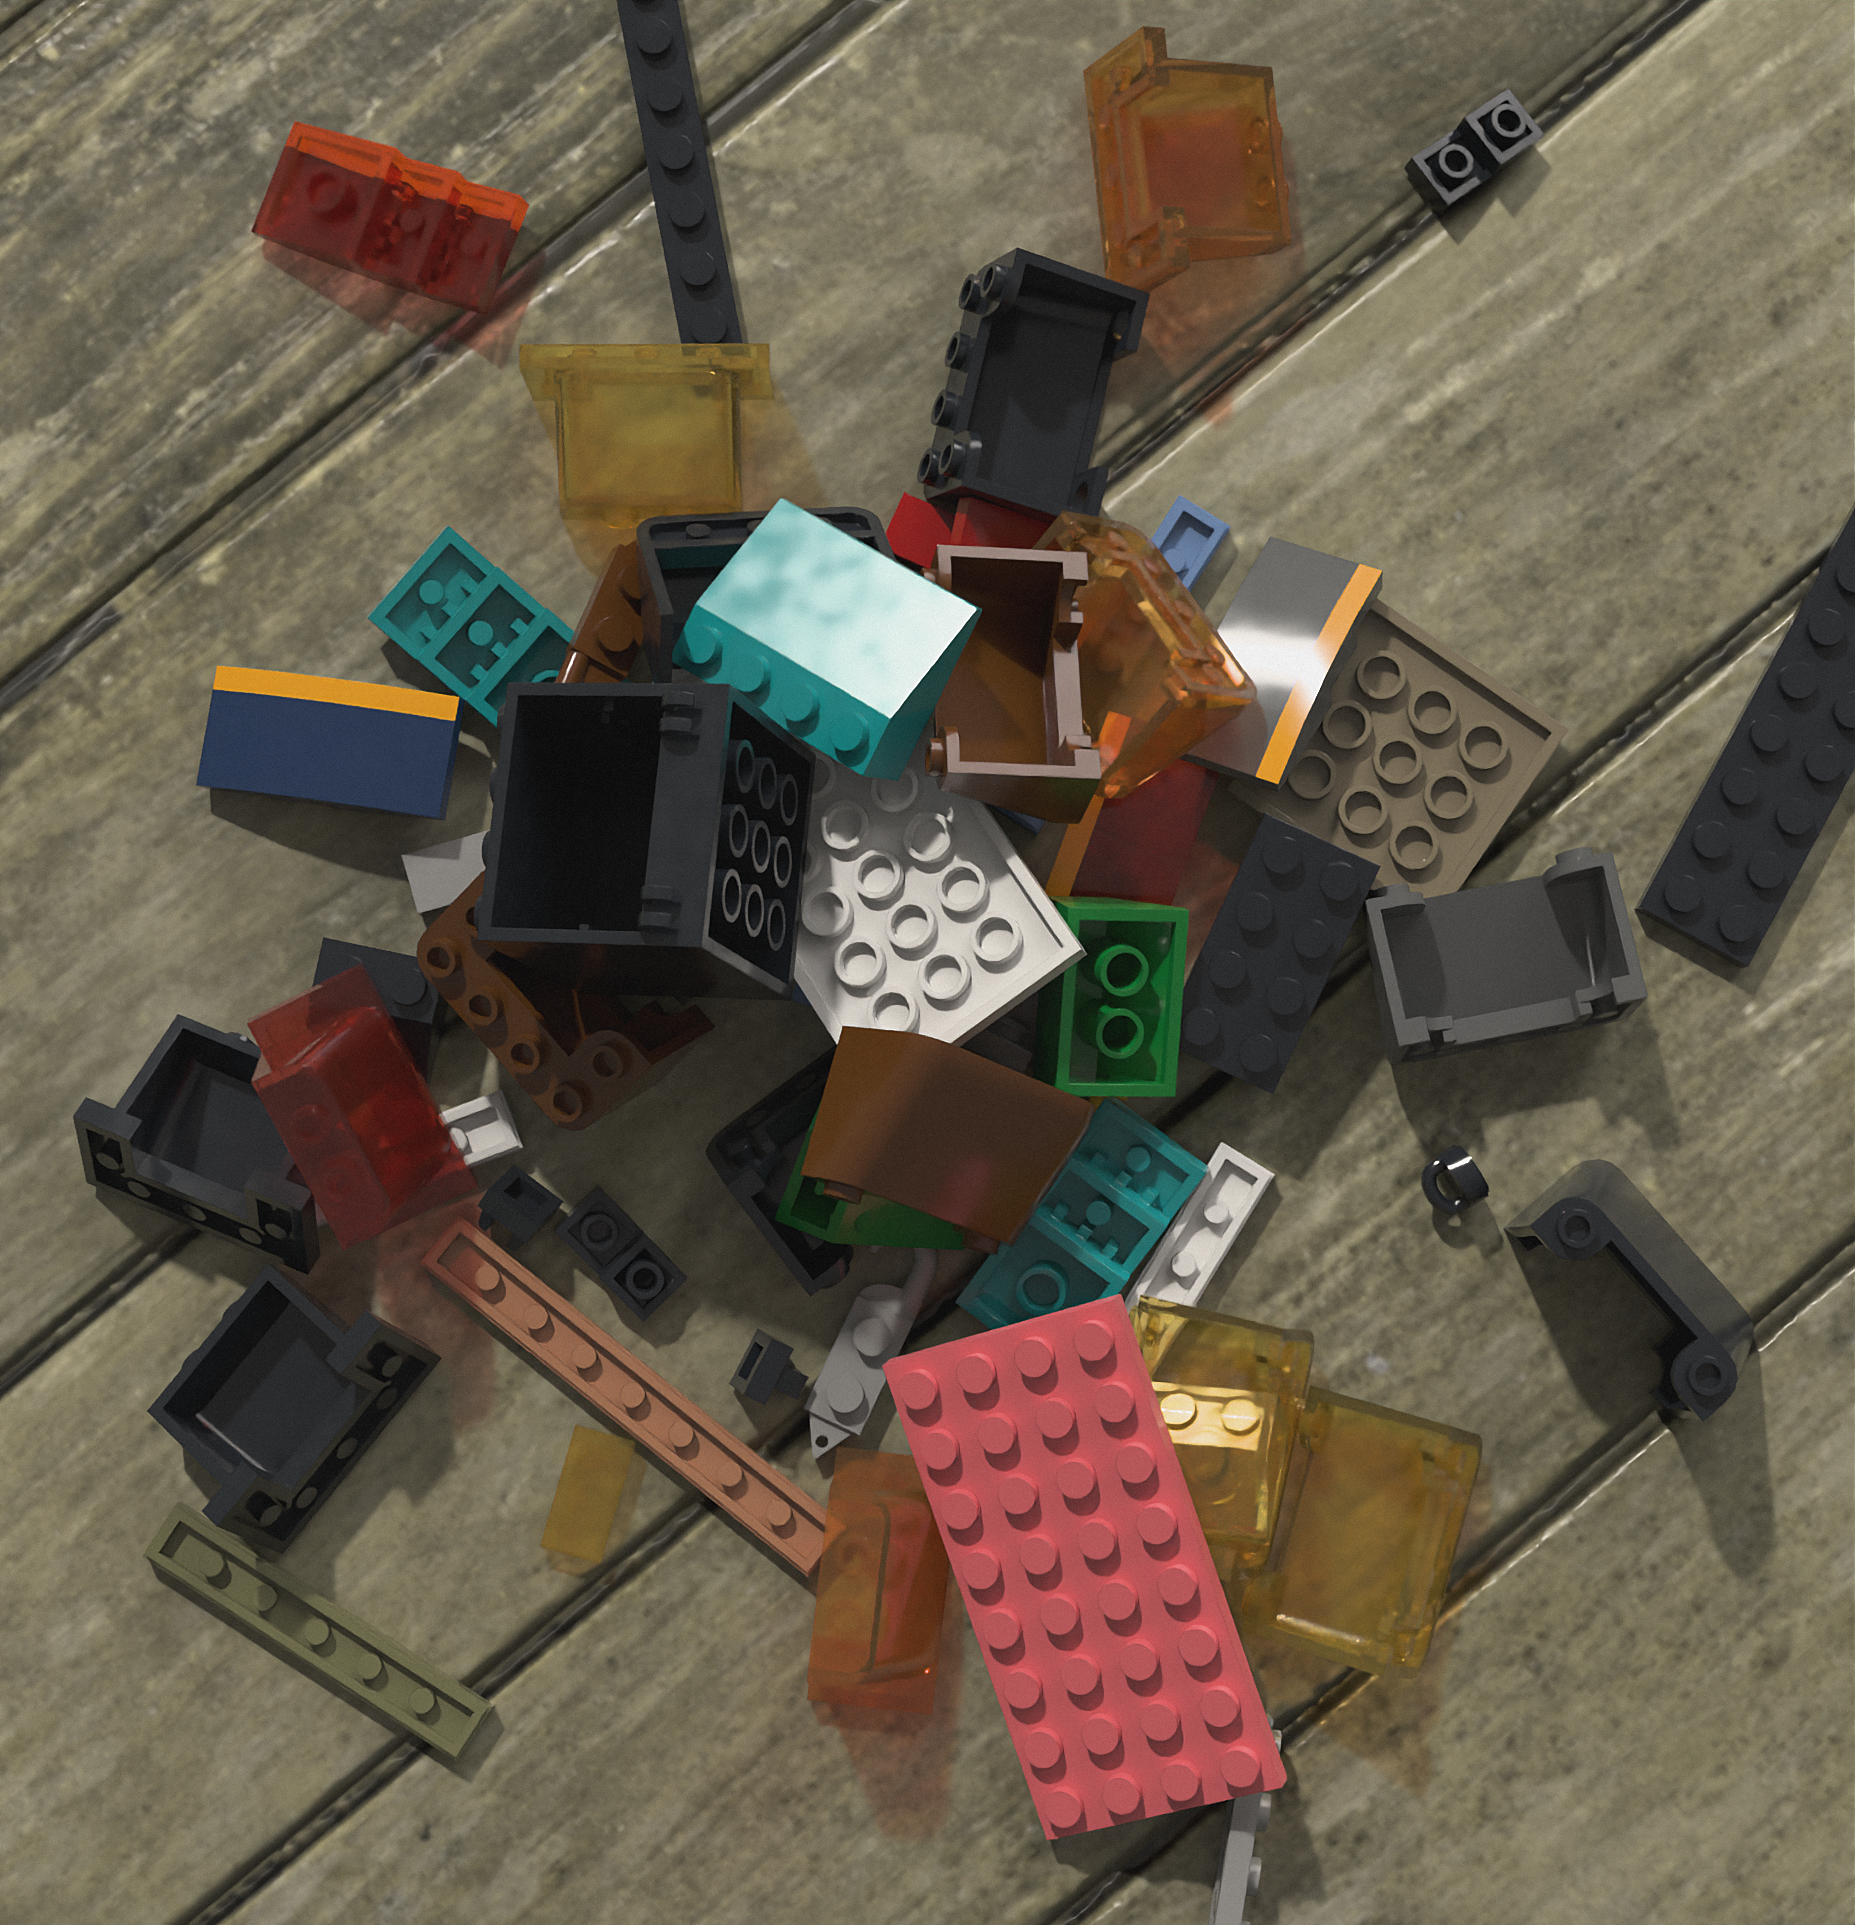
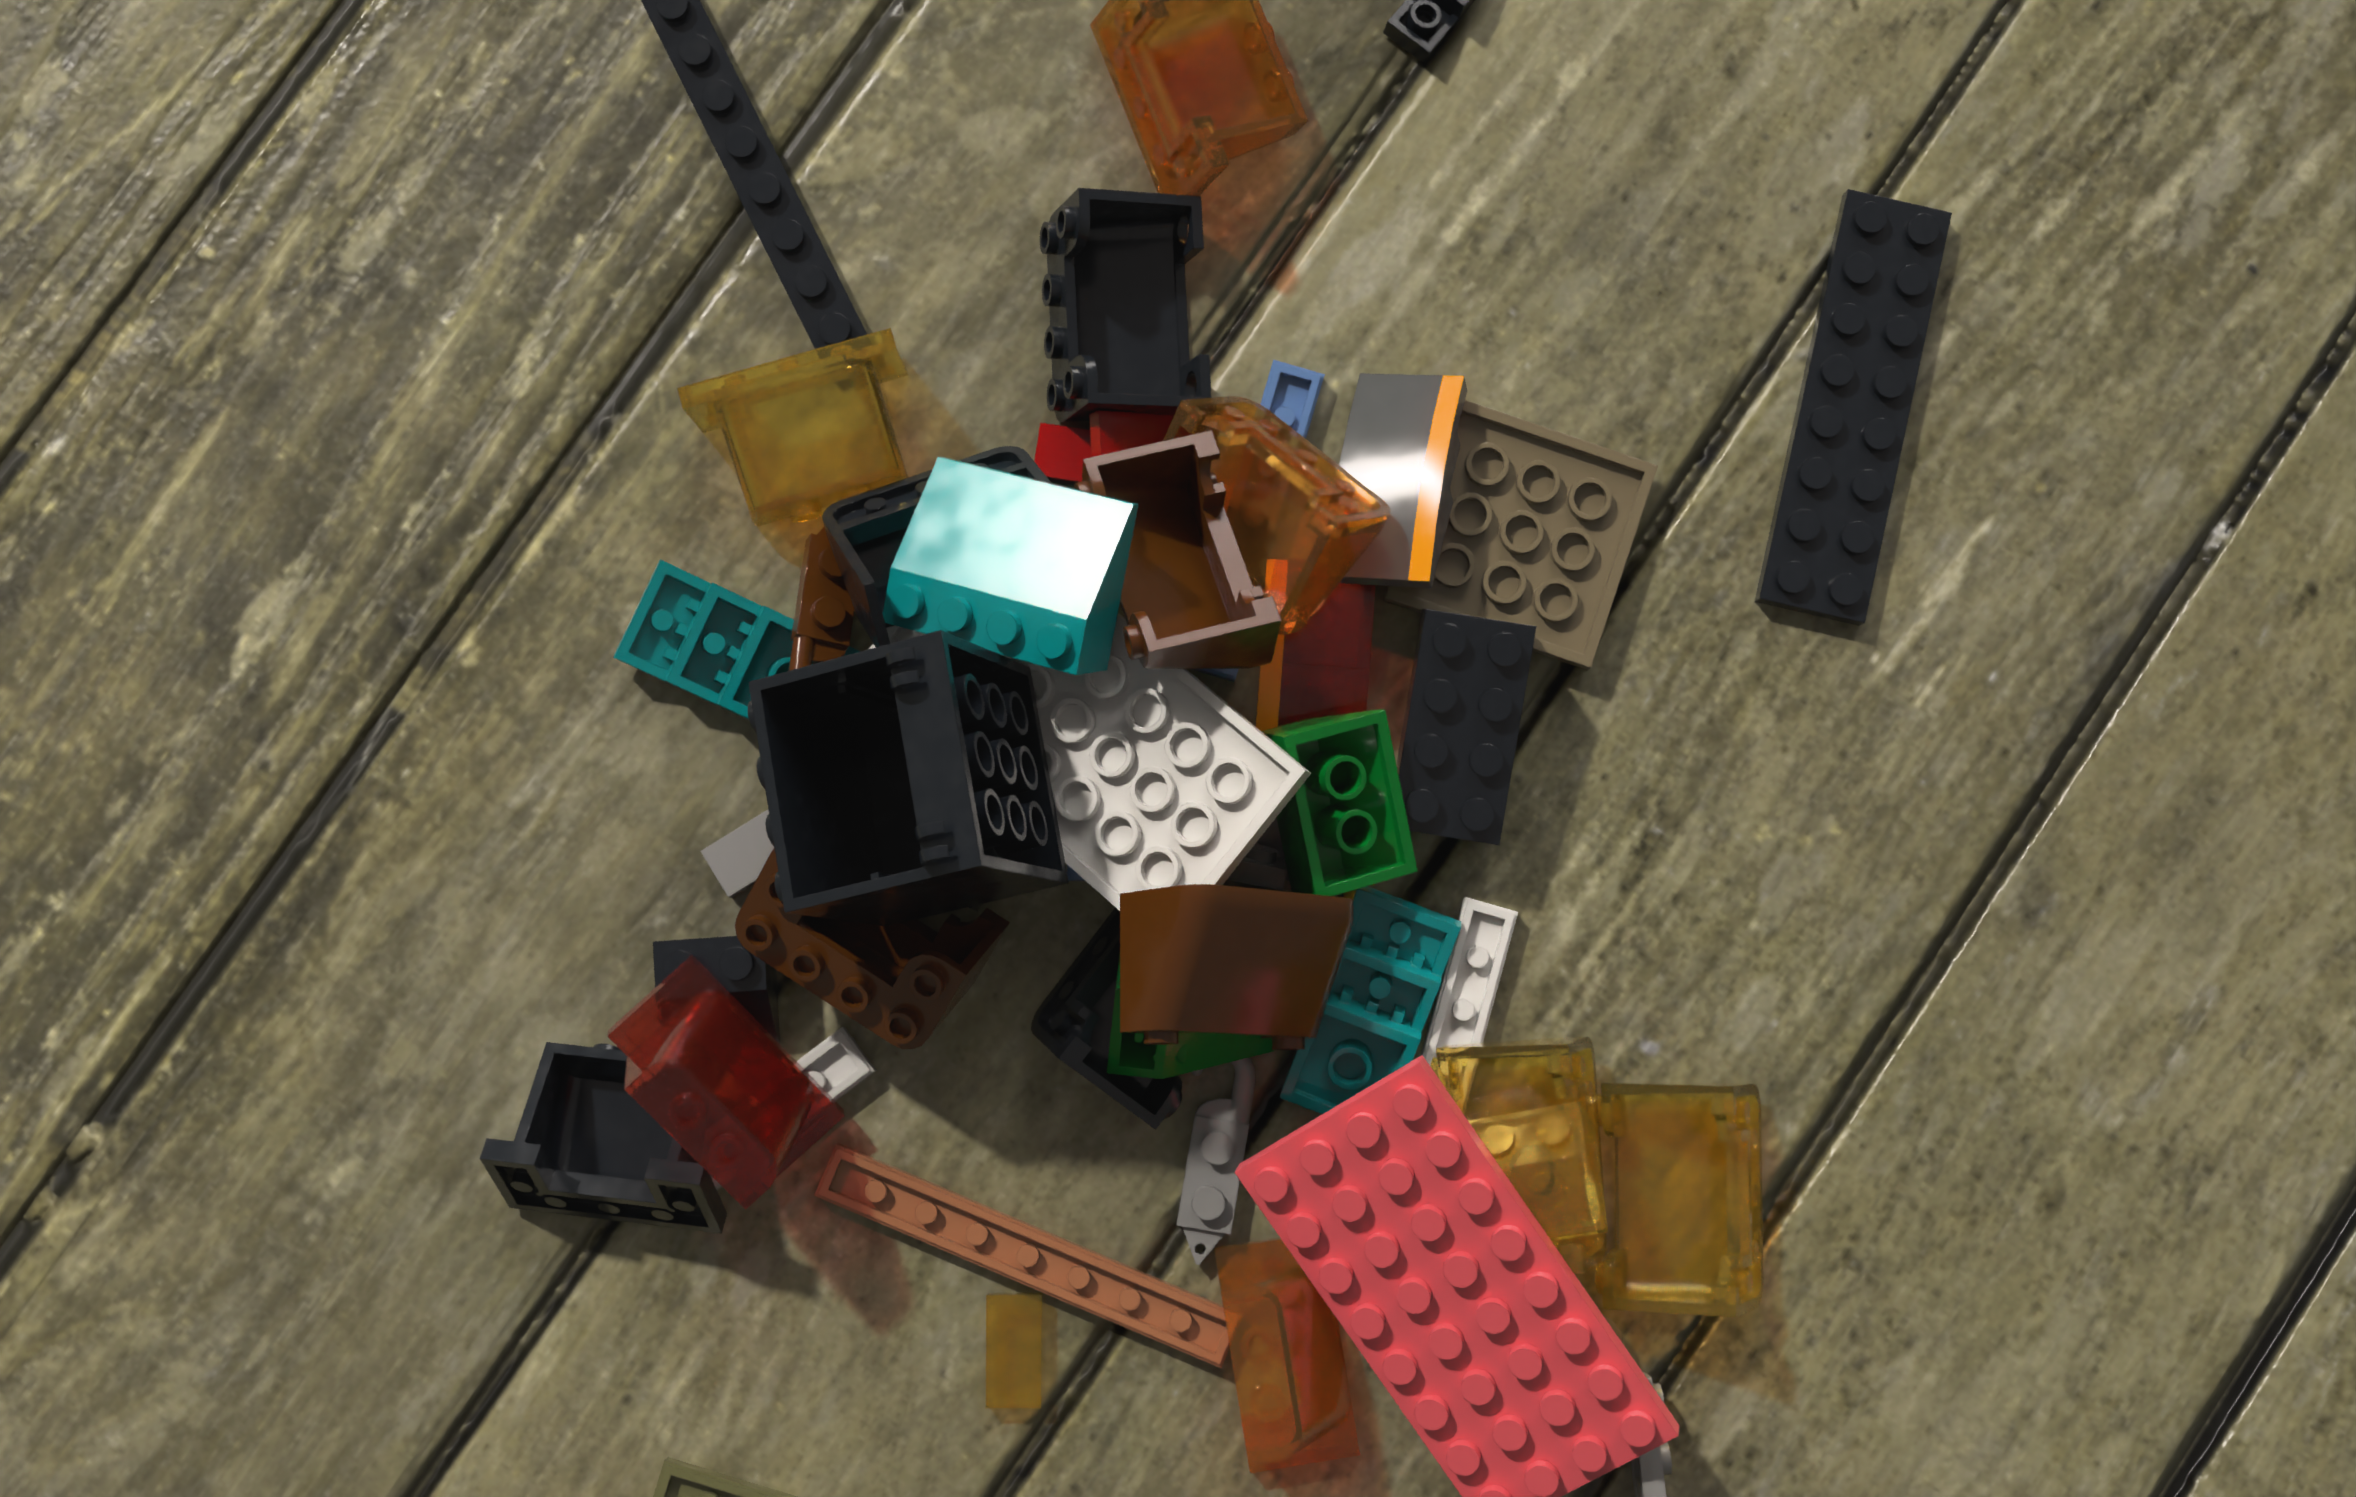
camera: 15 degrees left, 0 degrees up
black windscreen [147,1263,442,1554] -> none
dark blue slope [196,665,465,821] -> none
clear red slope [251,121,529,315] -> none
black tile [477,1164,564,1251] -> none
black slope [553,1184,688,1322] -> none
black tile [729,1329,809,1405] -> none
dark grey windscreen [1362,847,1648,1065] -> none
black tile [1421,1145,1490,1215] -> none
black windscreen [1503,1159,1754,1422] -> none

